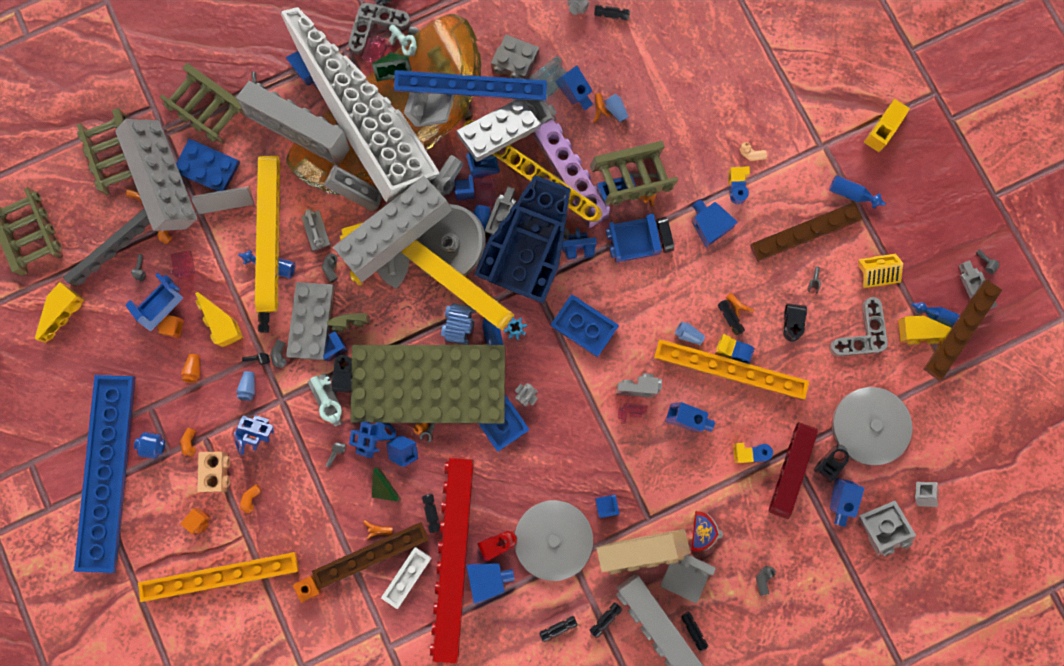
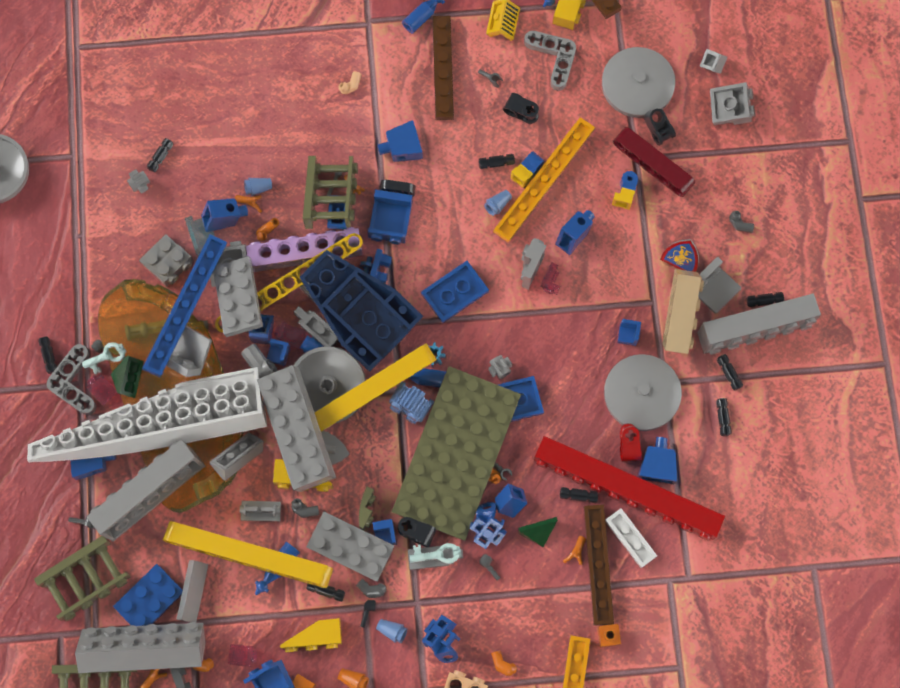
camera: 75 degrees left, 5 degrees down
orange bar [726,293,754,317] -> none
leg [728,166,750,205] -> none
blue torso [830,478,865,527] -> none
none -> orange arm [256,218,280,241]

